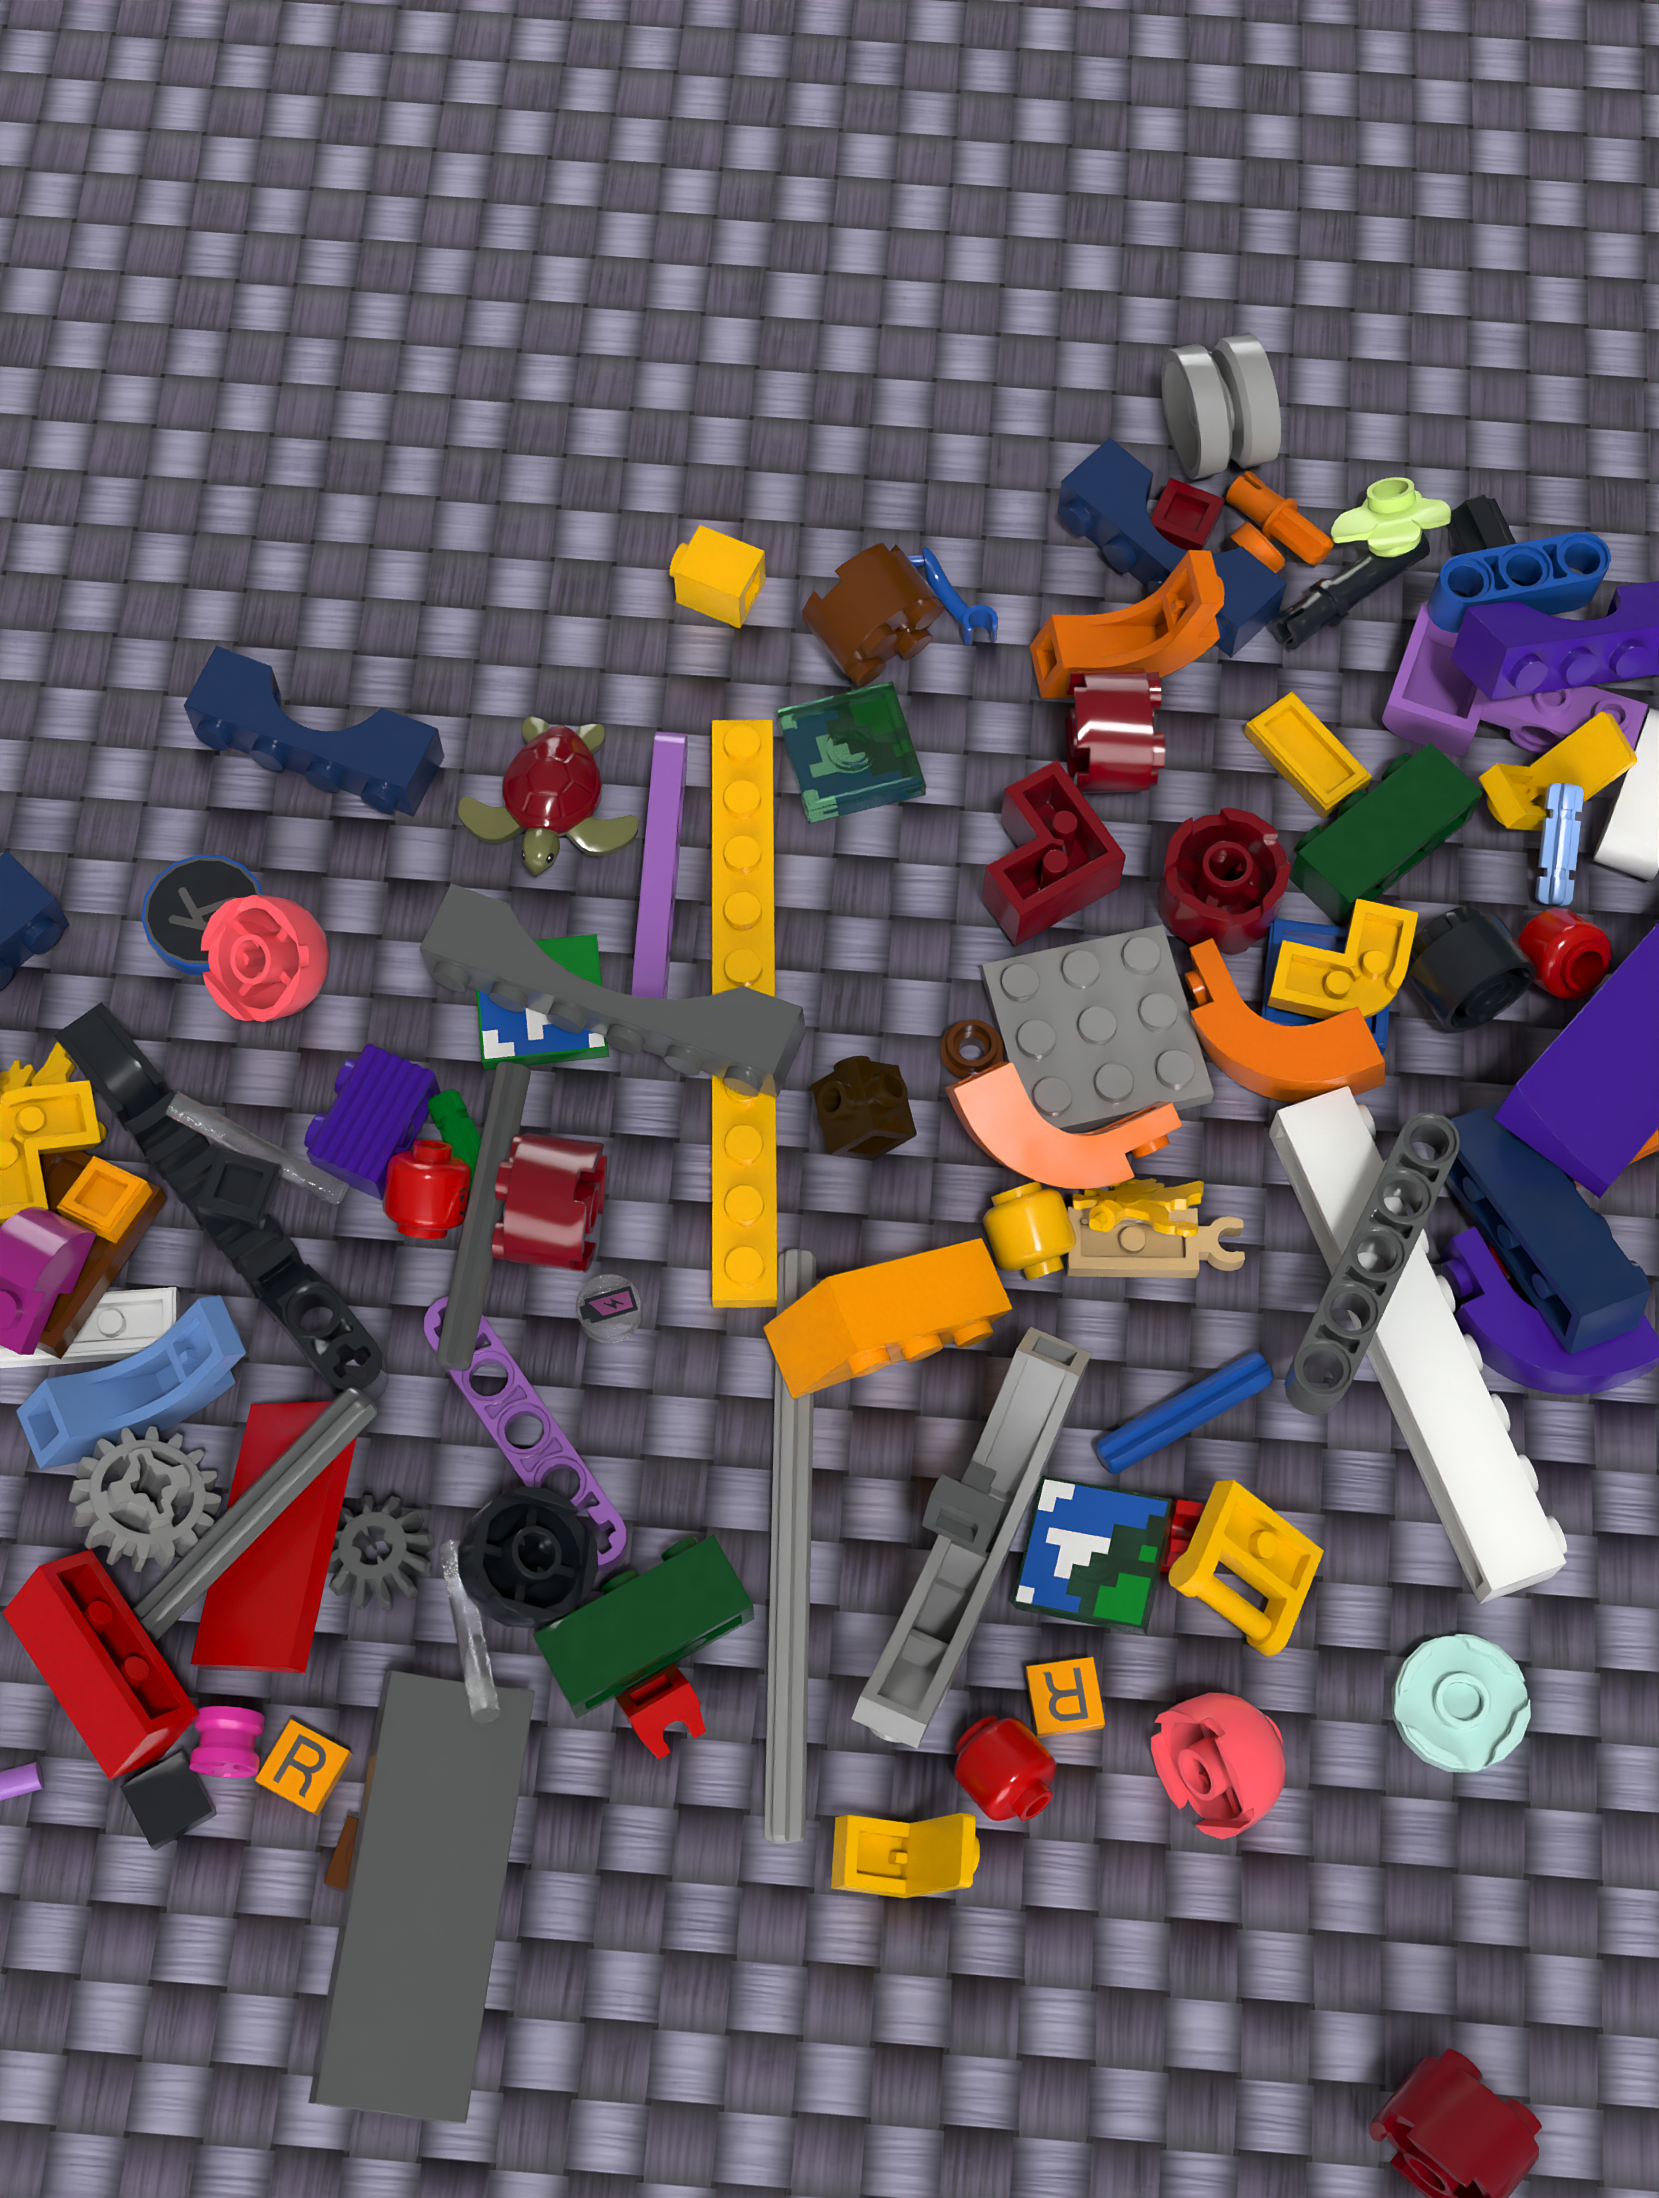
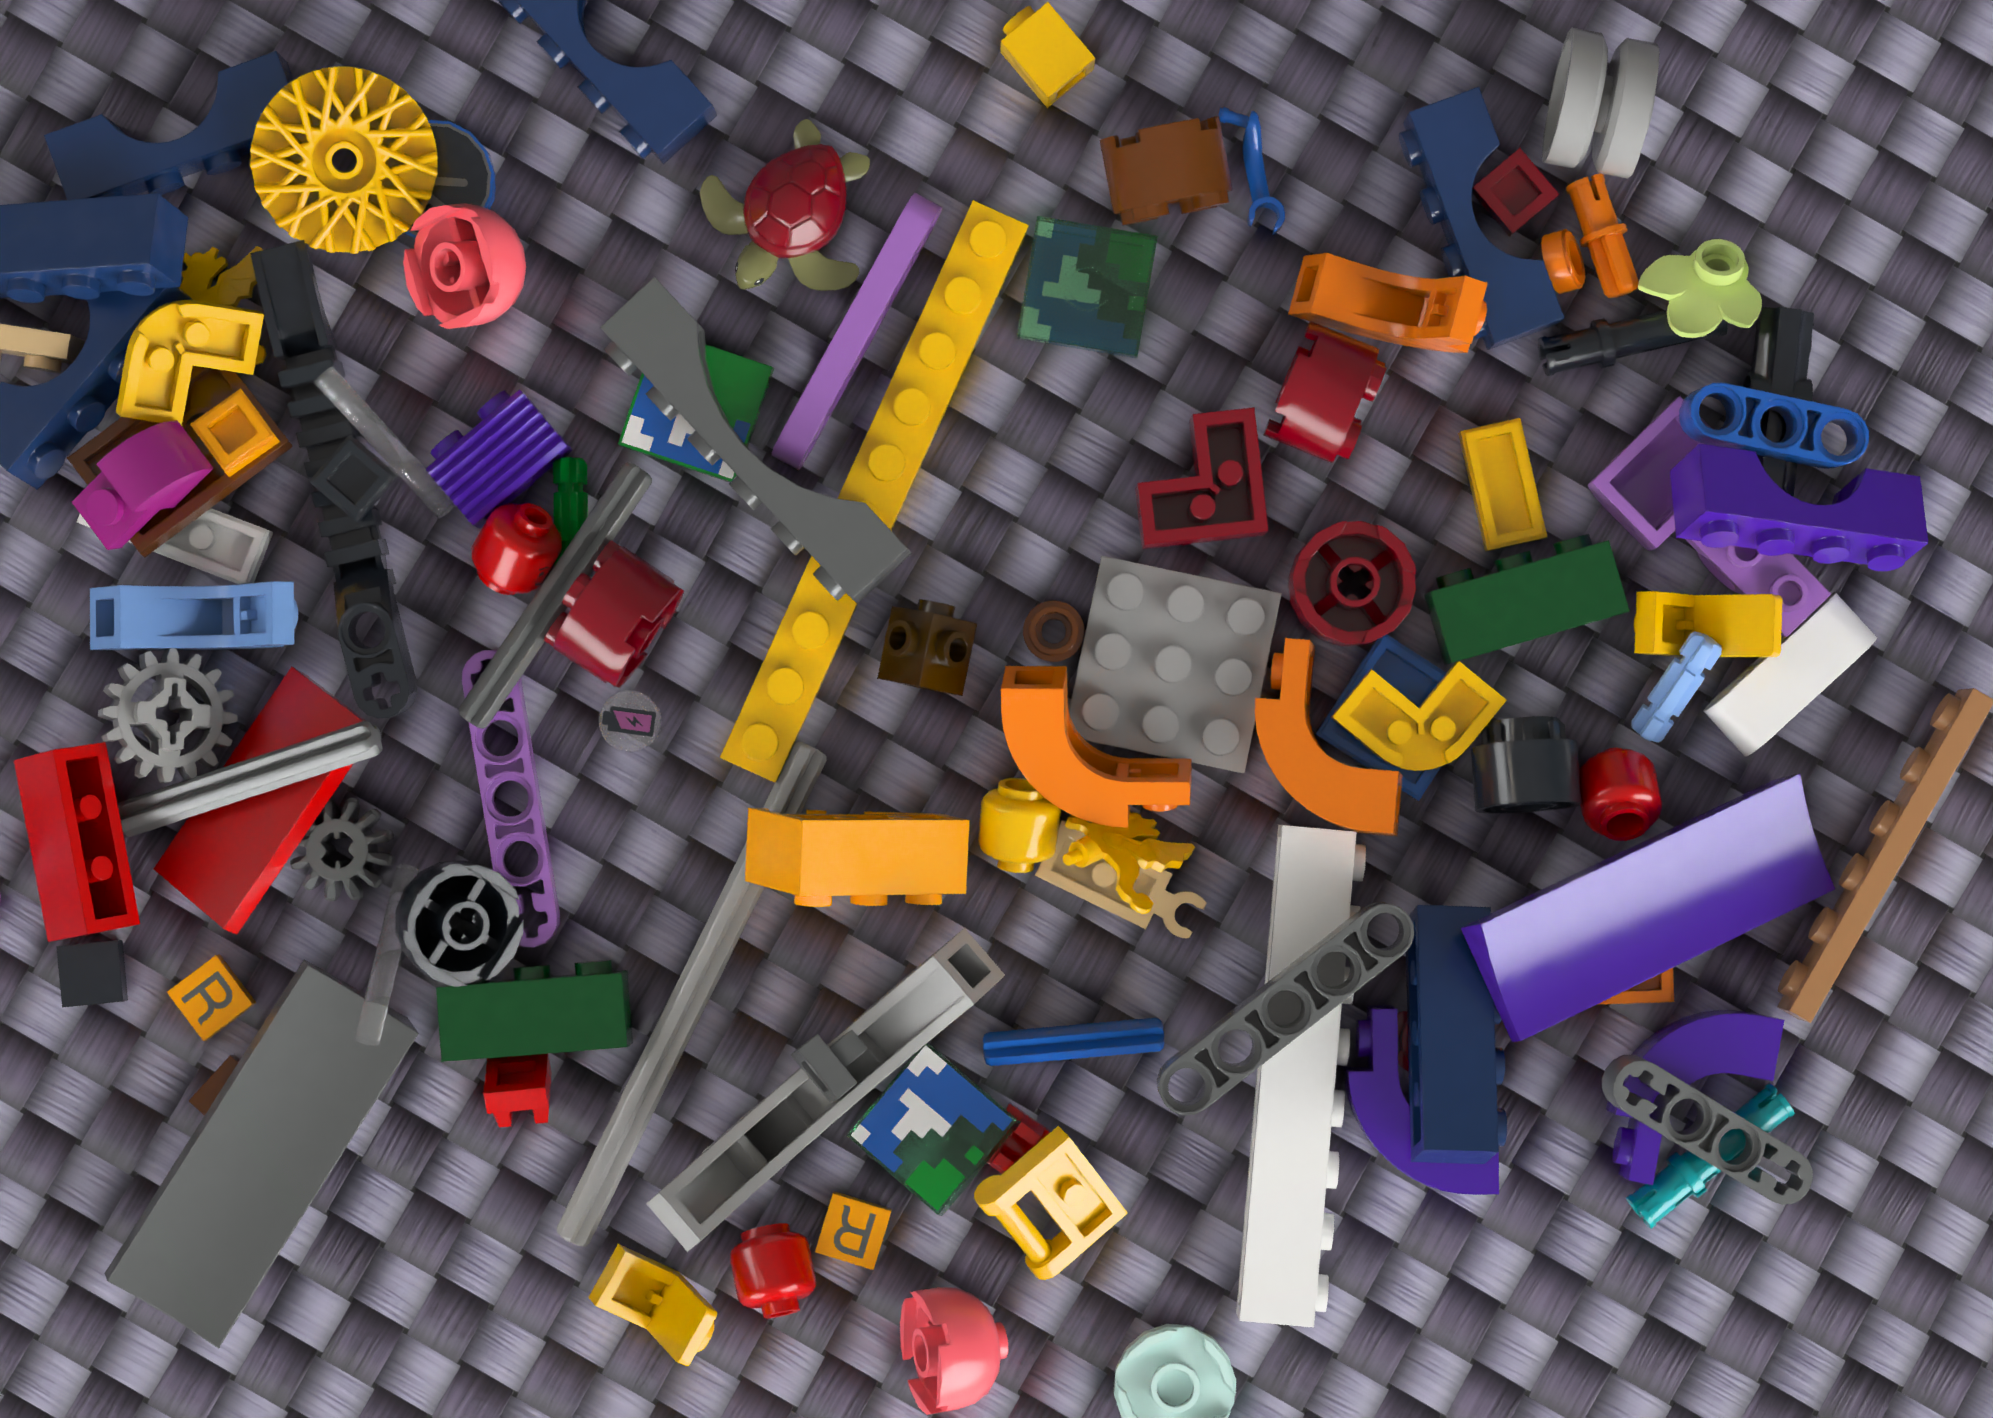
camera: 30 degrees right, 20 degrees up
dark pink wheel [189,1706,265,1778] -> none
none -> yellow wheel [250,66,438,254]

